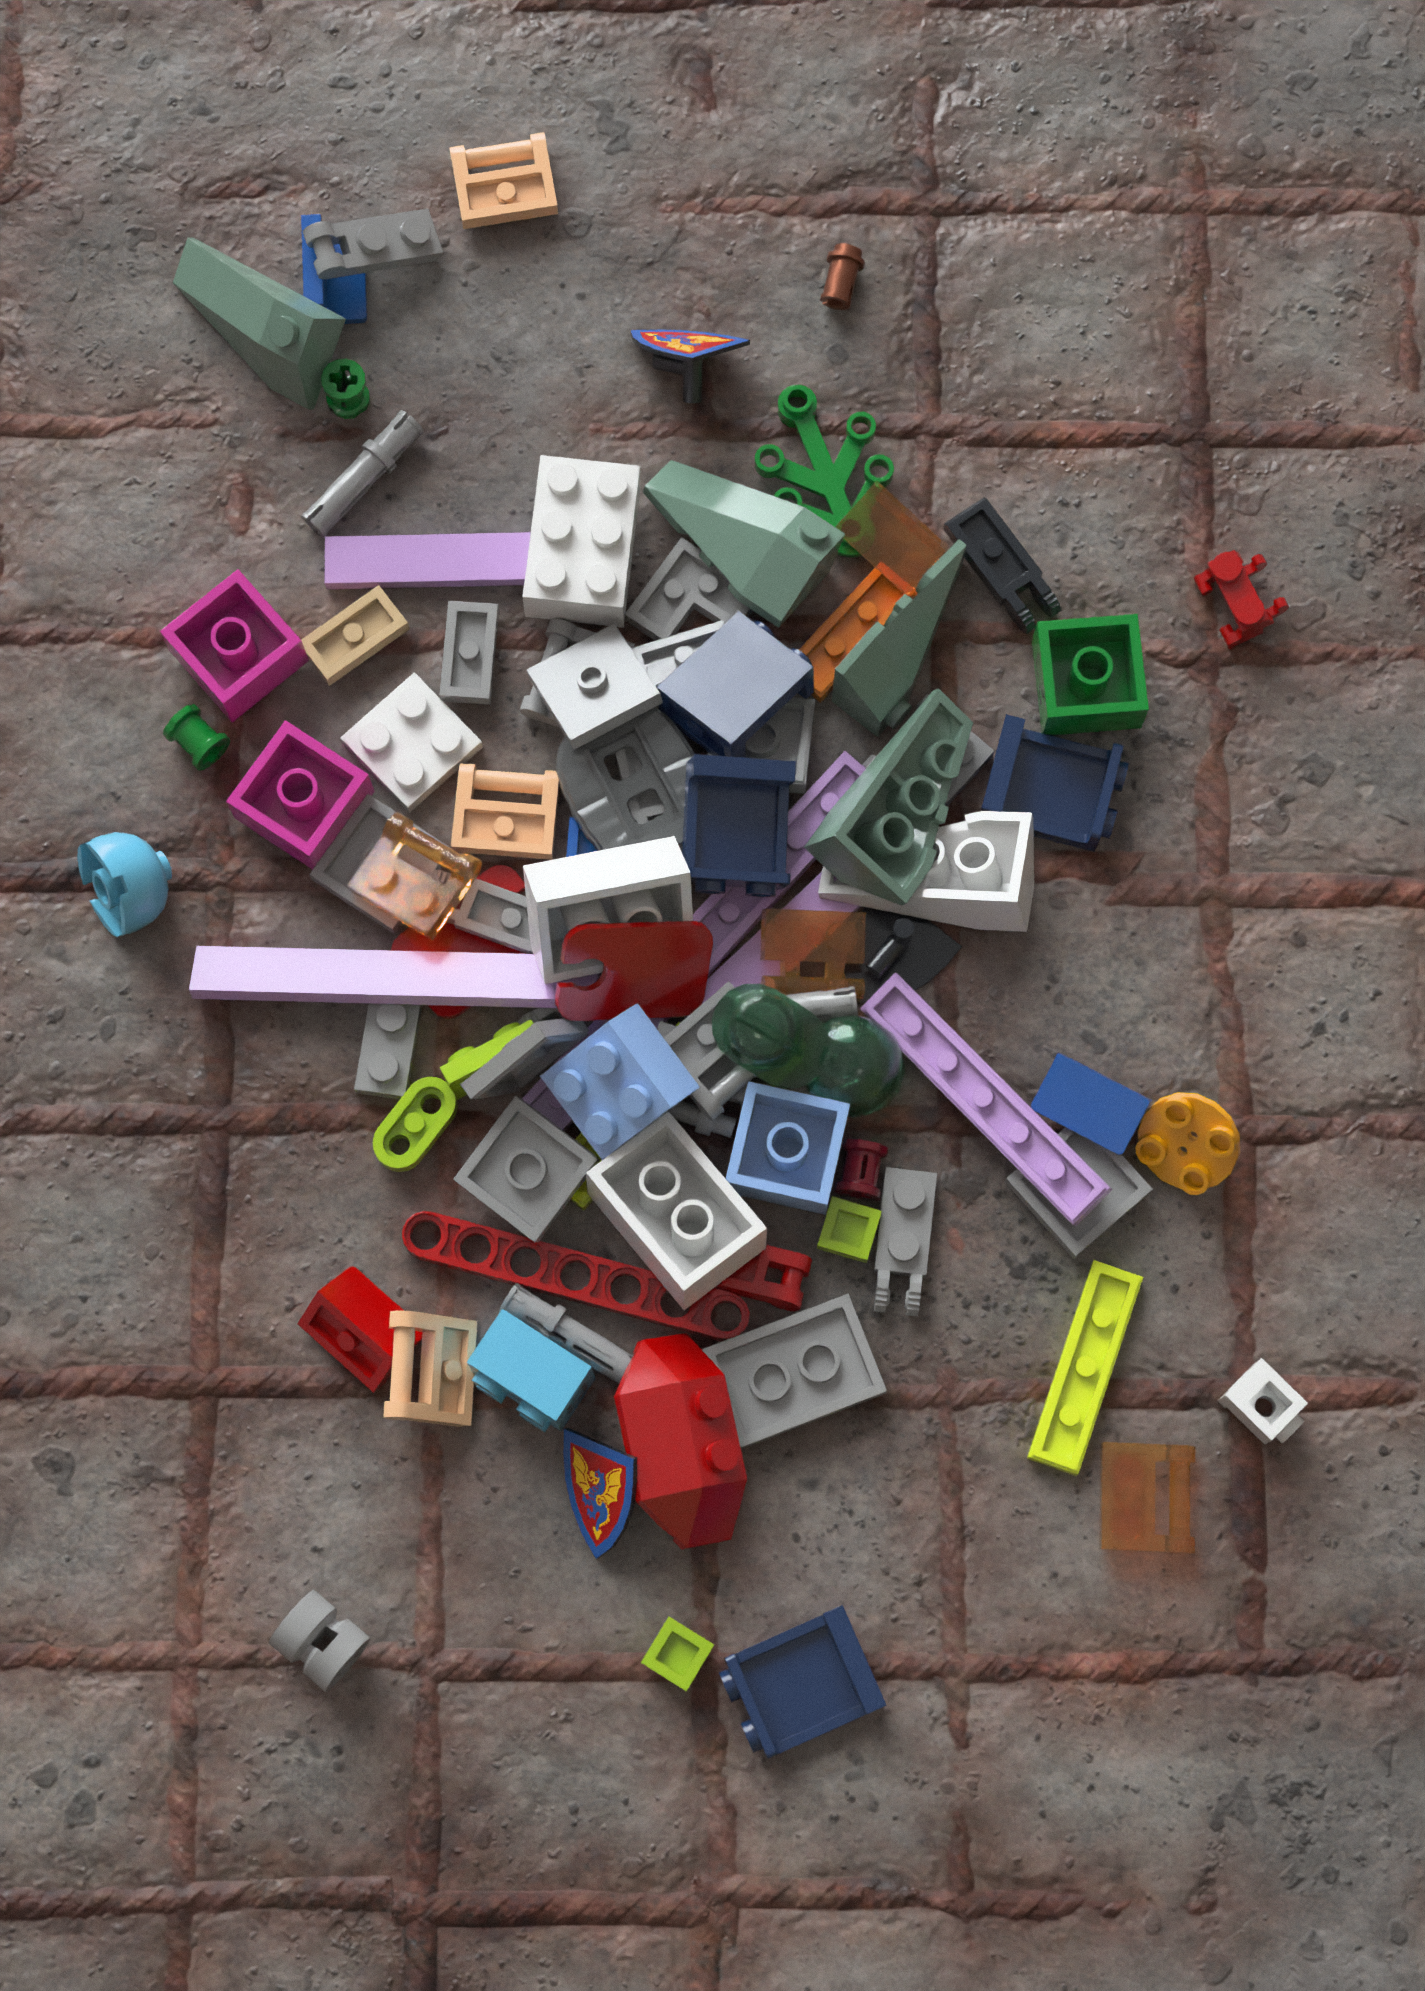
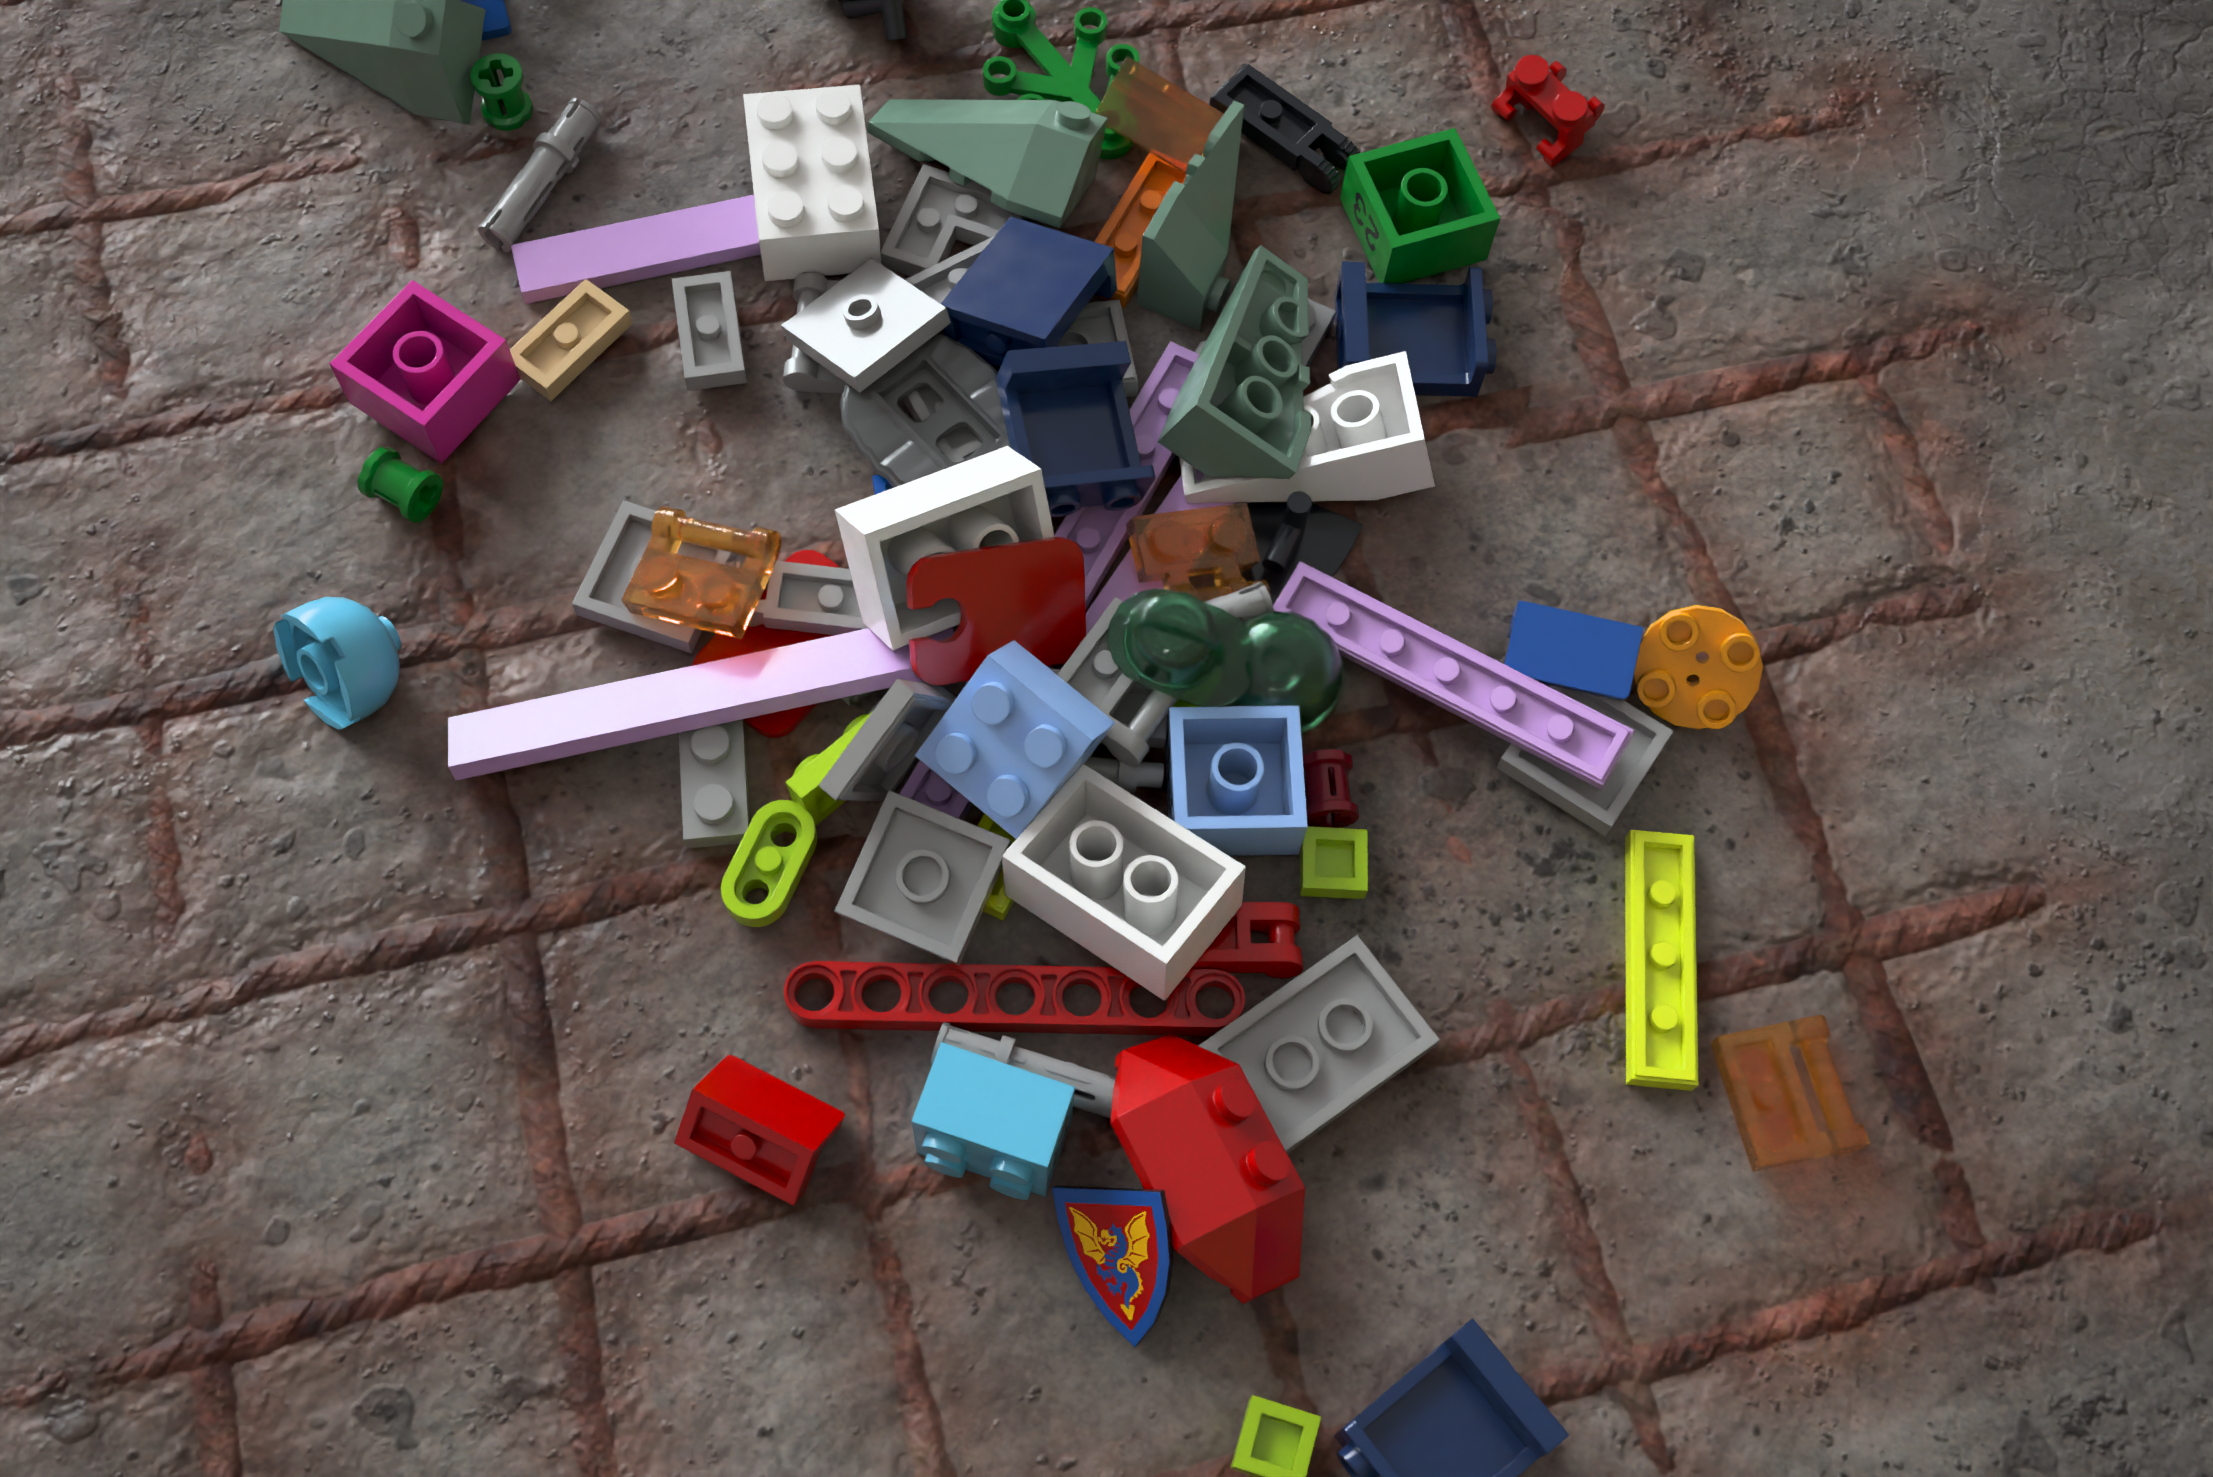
camera: 20 degrees left, 10 degrees down
dark pink brick [226,720,375,870] -> none
white plate [340,672,483,813] -> none
light nougat plate [383,1311,477,1427] -> none
light nougat plate [451,763,561,860] -> none
light grey hinge [874,1167,937,1317] -> none
white brick [1218,1358,1308,1444] -> none

